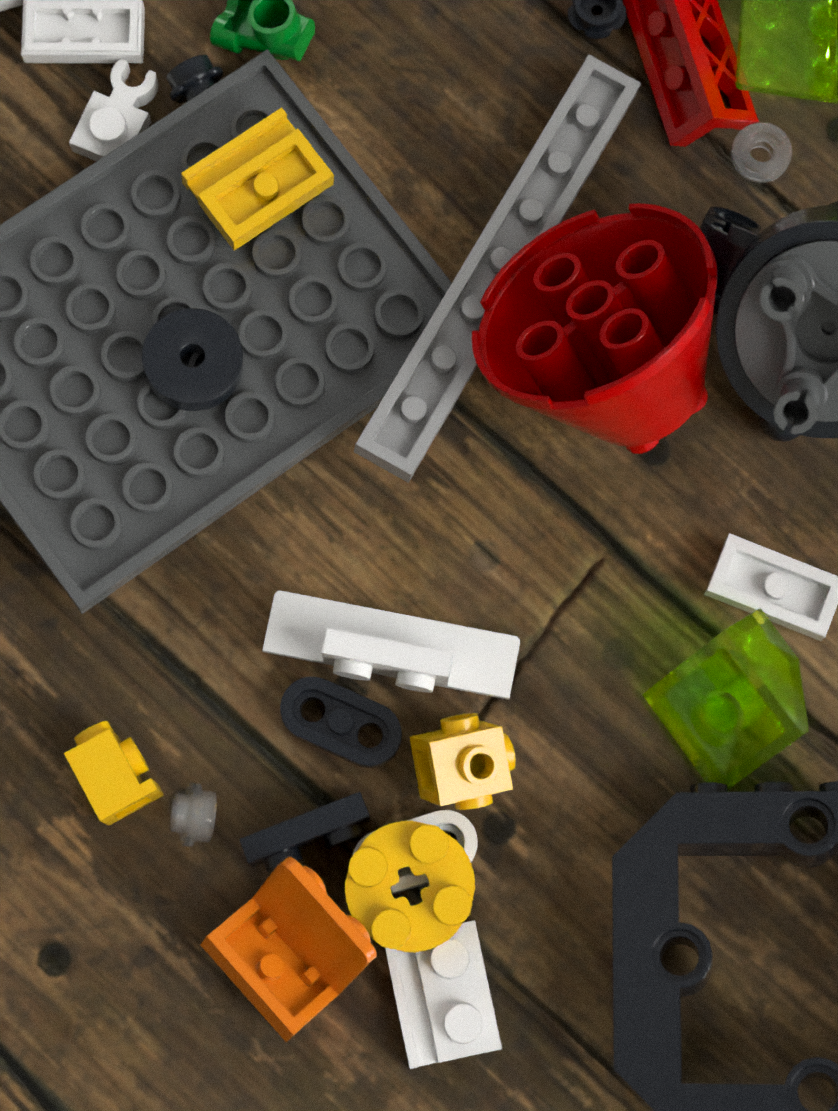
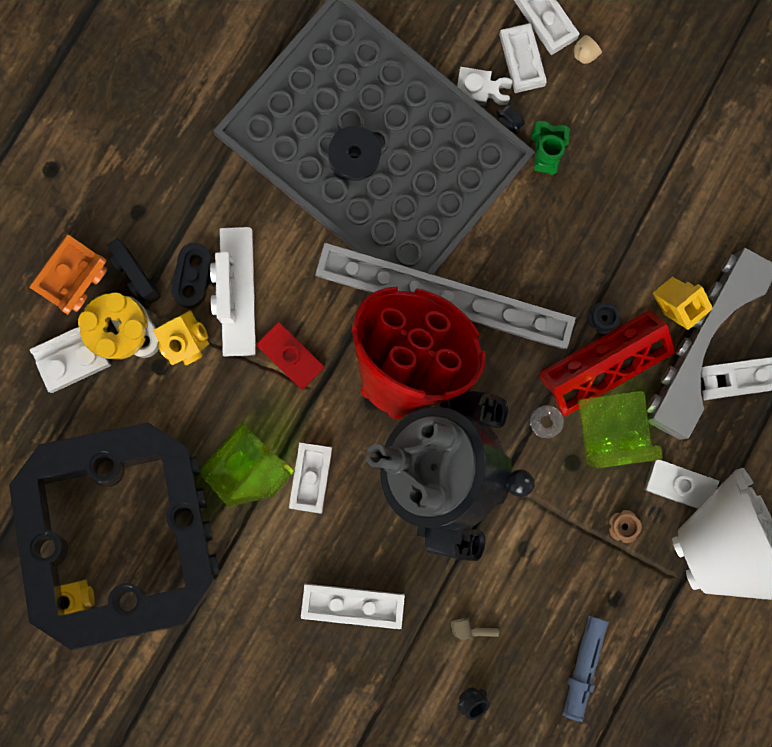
camera: 75 degrees right, 5 degrees up
yellow brick [64,721,164,826] -> none
clear plate [170,782,217,847] -> none
yellow plate [181,107,334,251] -> none
none -> red plate [256,322,325,391]

